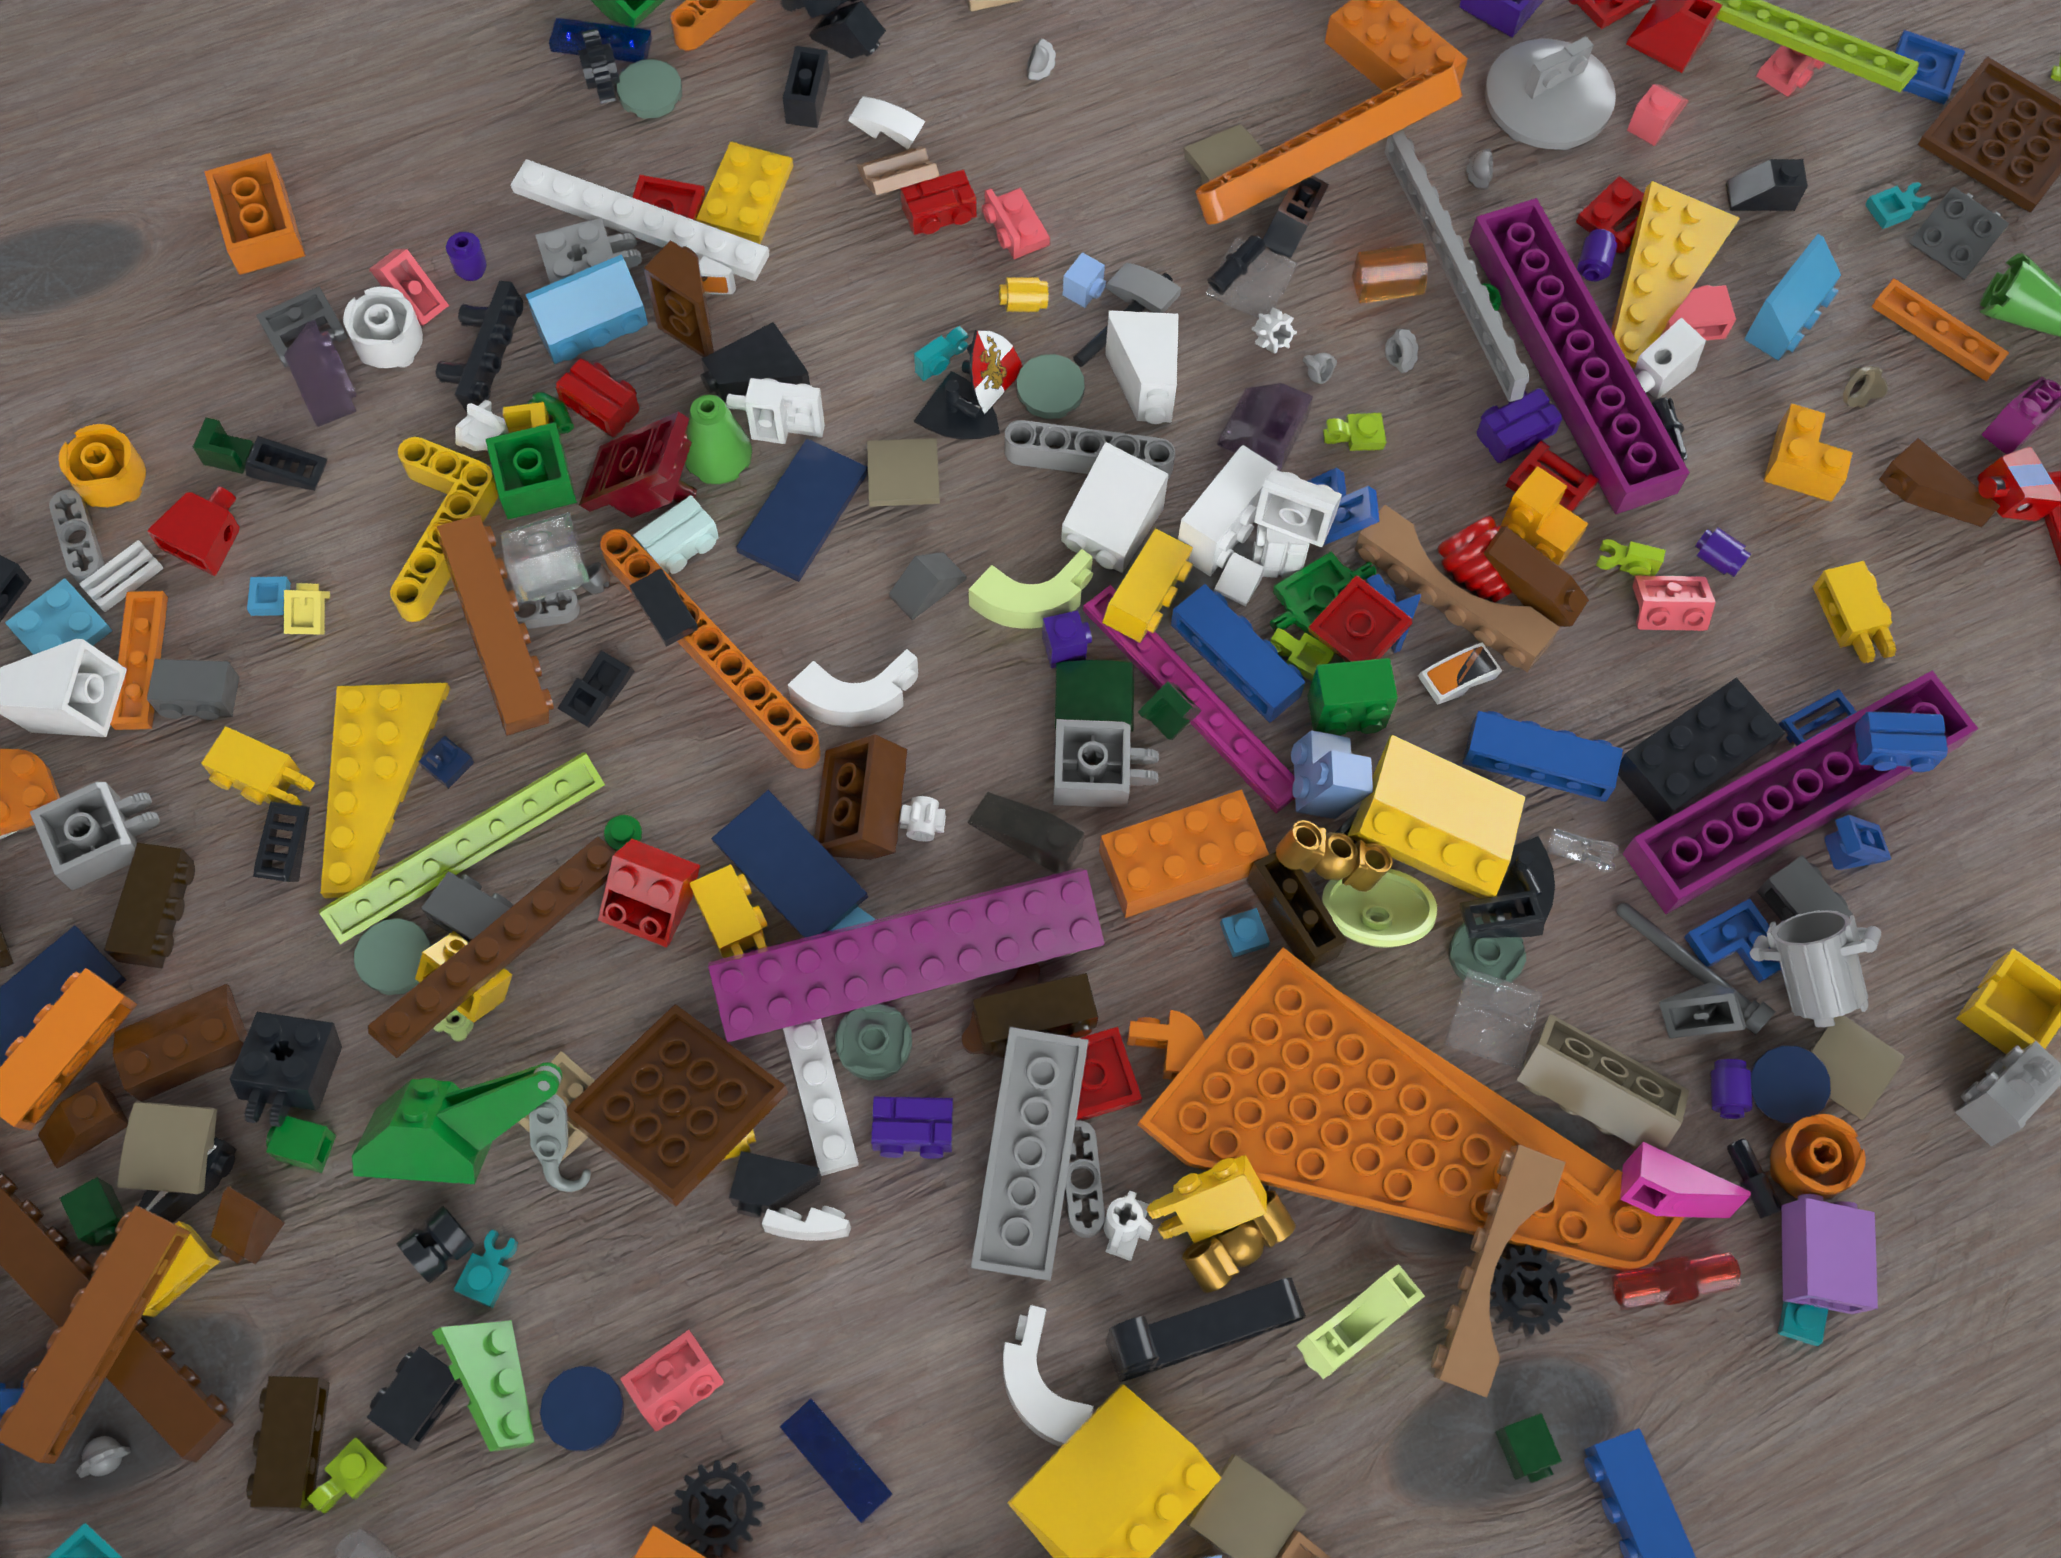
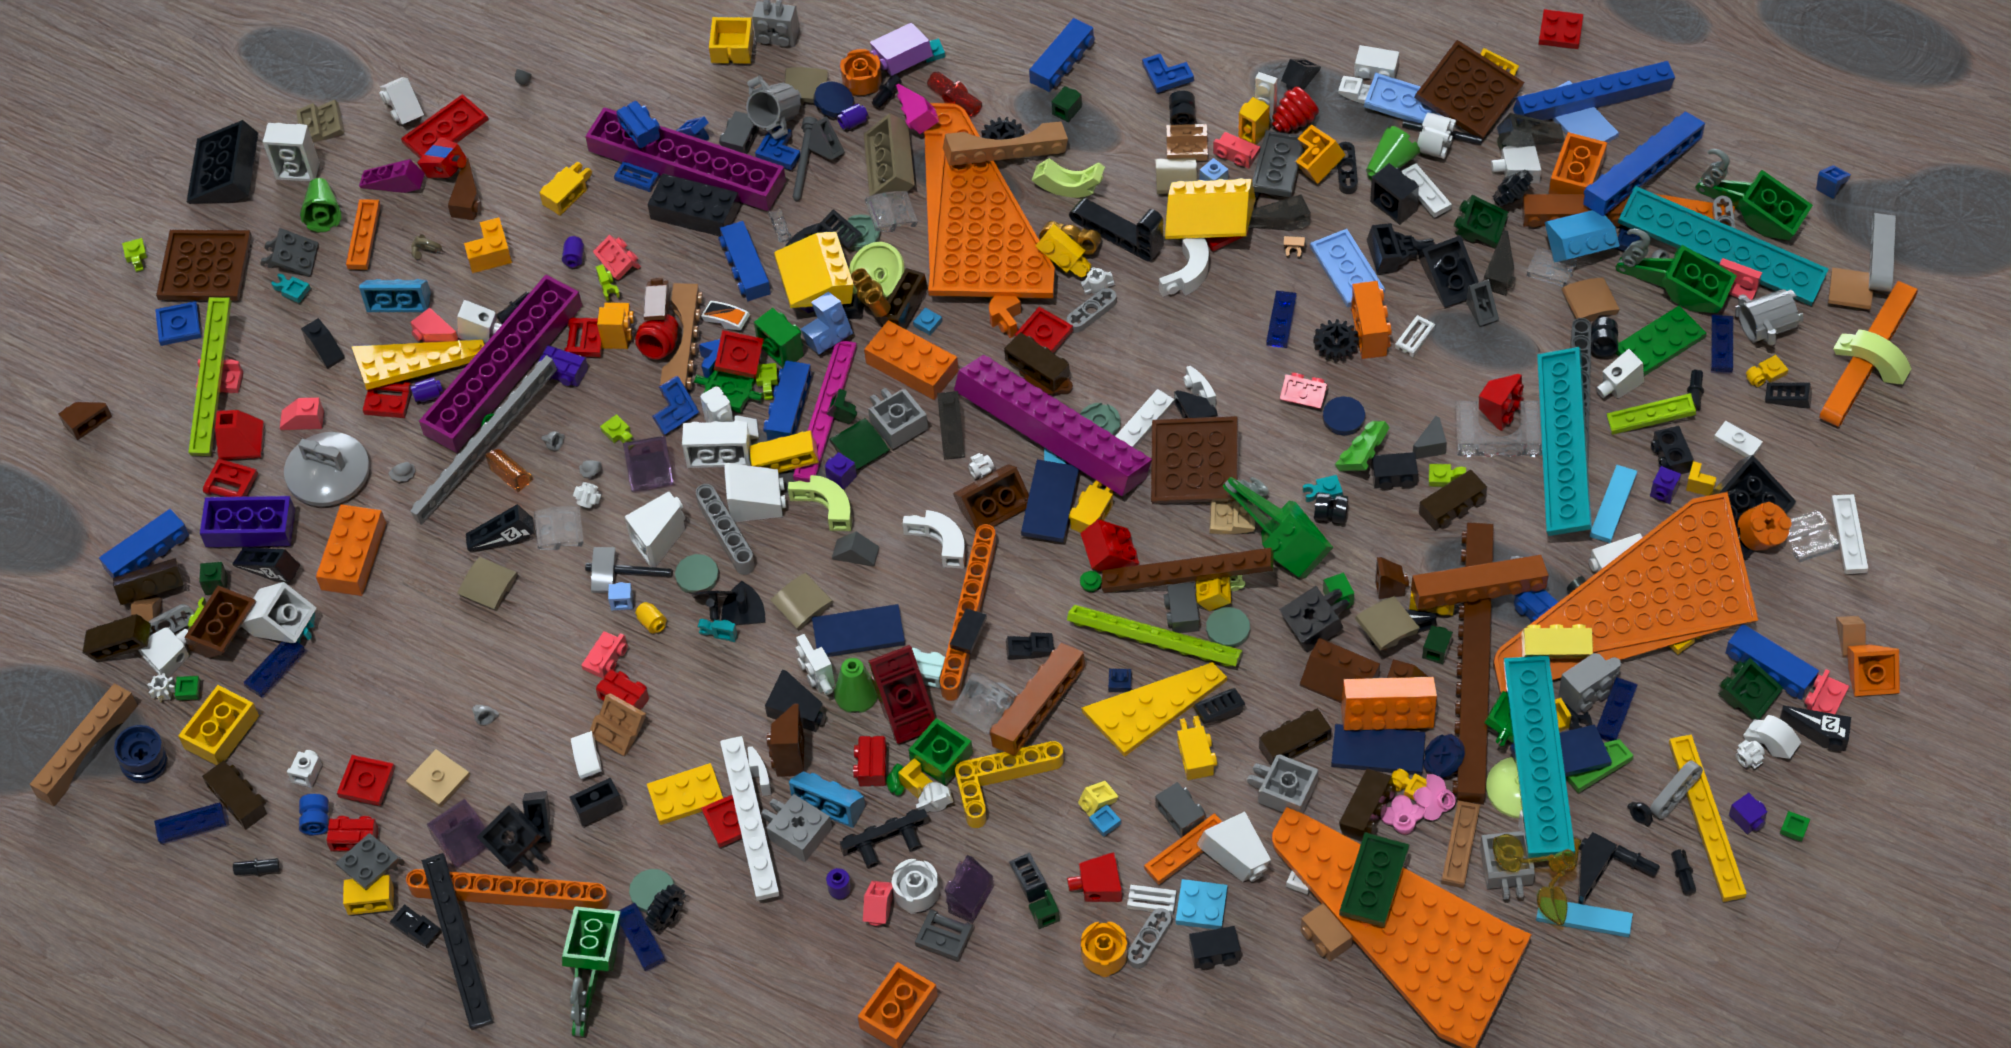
camera: 120 degrees left, 10 degrees down
dark purple brick [872,1096,953,1159] -> none
light grey plate [971,1027,1088,1281] -> none
orange beam [1195,62,1462,225] -> none
black axle [1207,235,1266,295] -> none
white slope [1254,469,1342,547] -> none
none -> dark grey slope [1413,416,1447,459]

